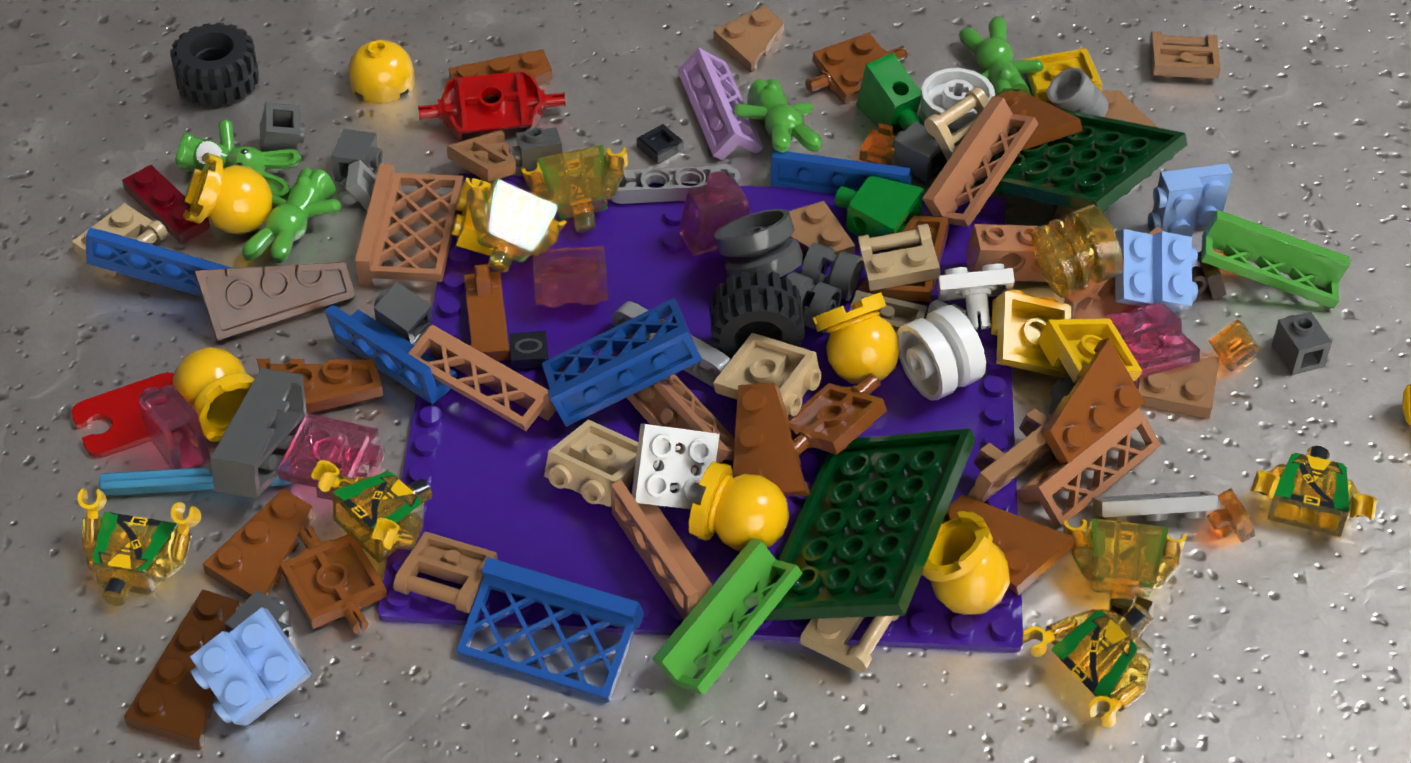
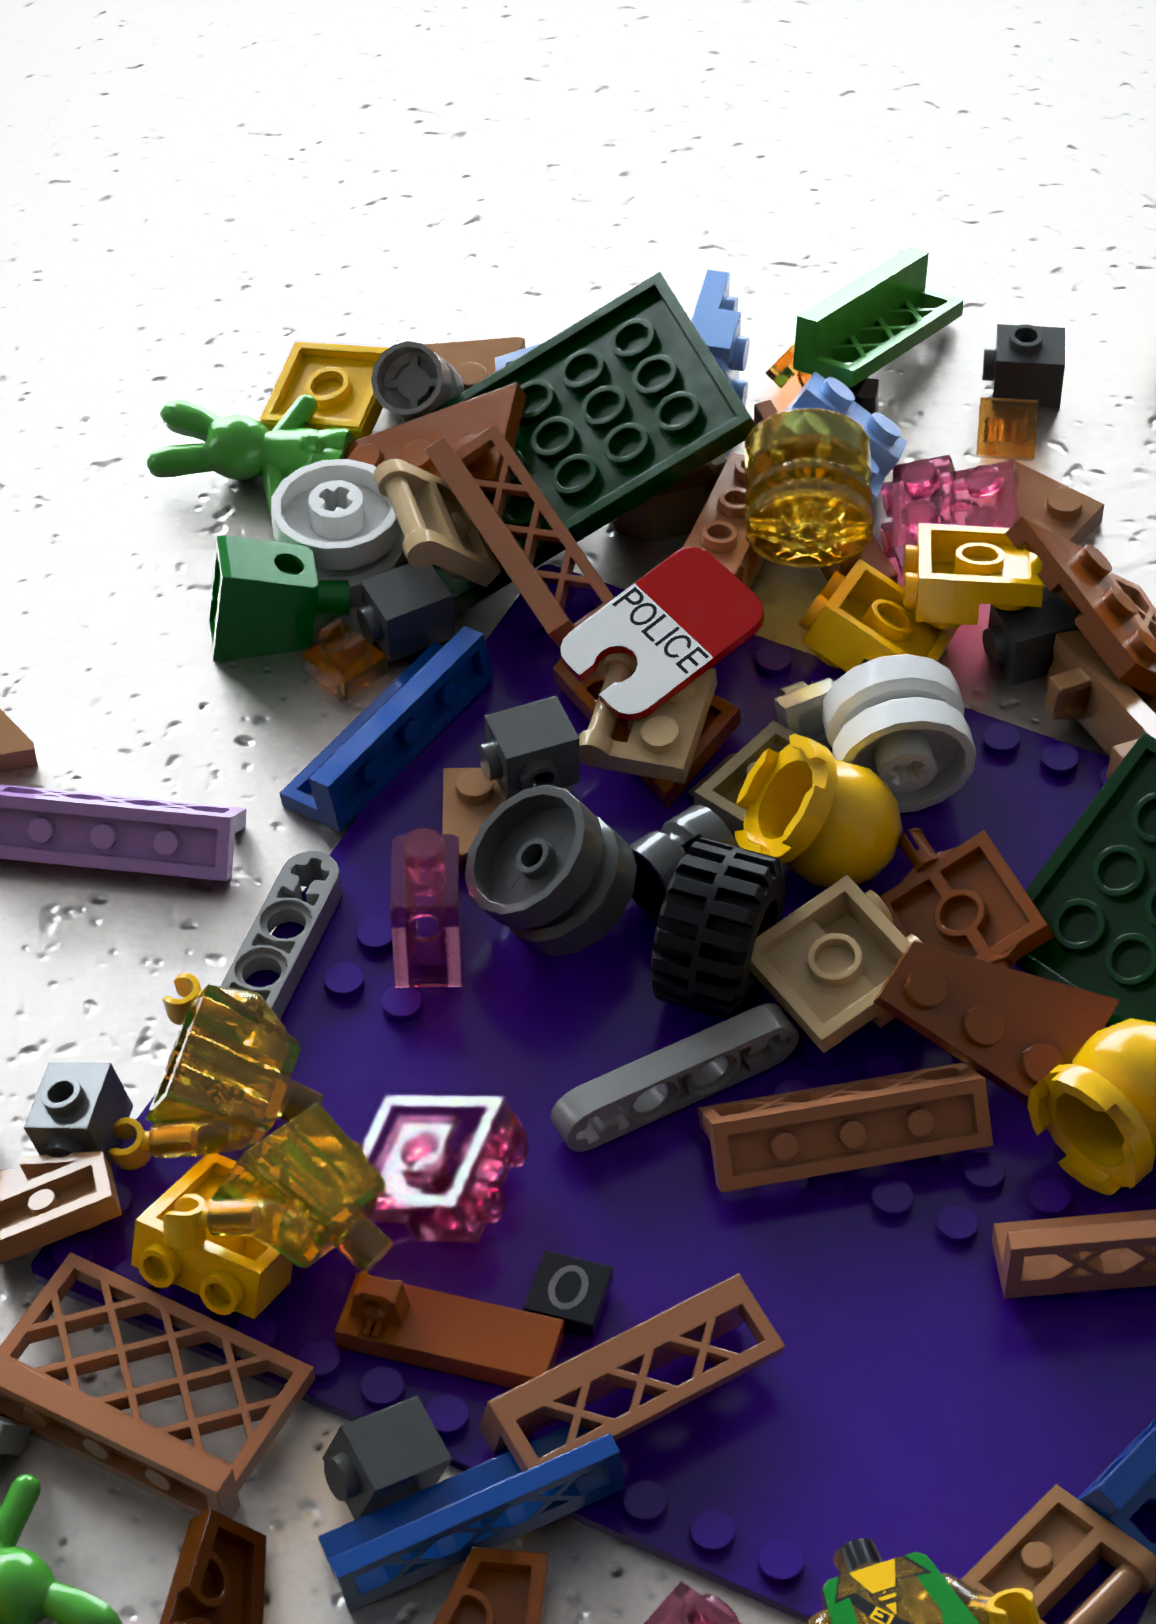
camera: 65 degrees left, 0 degrees up
blue fence [542,298,702,427] -> none
tan plate [544,419,638,507] -> none
white plate [632,424,720,509] -> none
black tile [637,124,684,164] -> none
bright green animal [734,79,822,153] -> none
dark grey wheel [801,243,863,301] -> none
dark orange plate [805,33,908,104] -> none
green torso [834,176,924,252] -> none
white plate [937,264,1015,330] -> none
medium nougat plate [1149,31,1221,79] -> none
none -> dark grey brick [478,696,580,800]
none -> piece [560,546,765,721]

